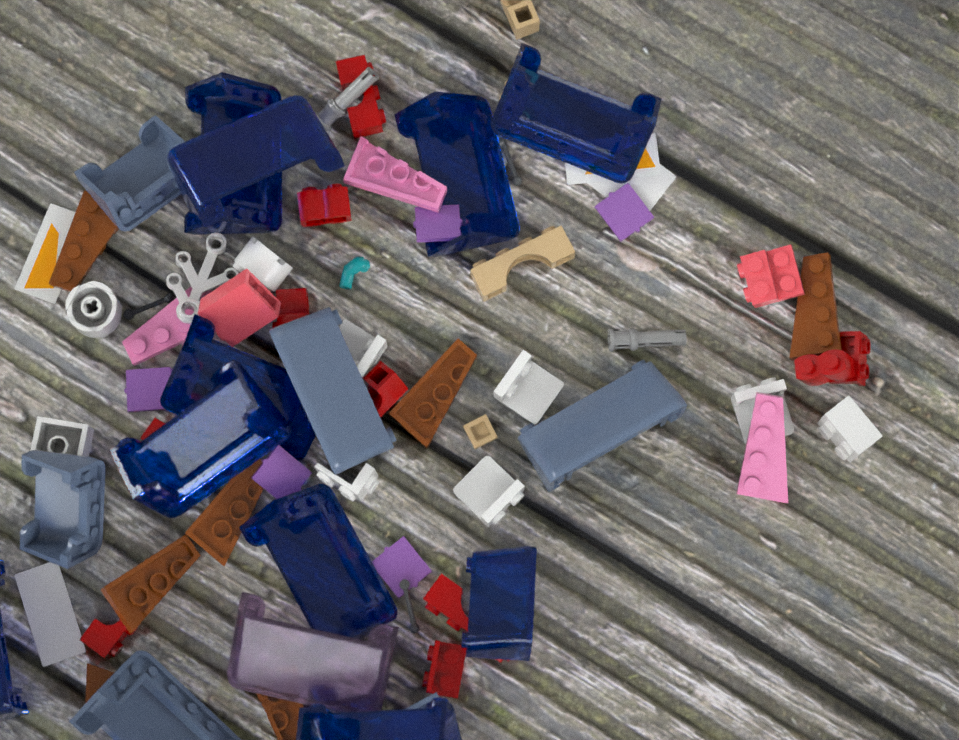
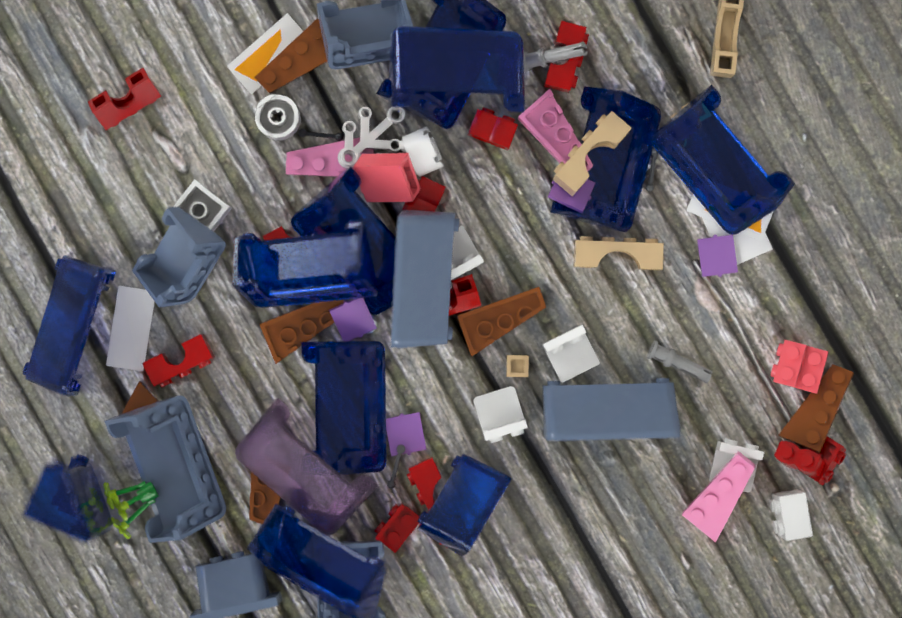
camera: 25 degrees right, 10 degrees up
dark orange wing [101,534,201,634] -> none
medium lavender piece [124,367,175,412] -> none
white bracket [314,463,379,502] -> none
teal arm [339,256,370,290] -> none
none -> tan arch [553,111,631,197]

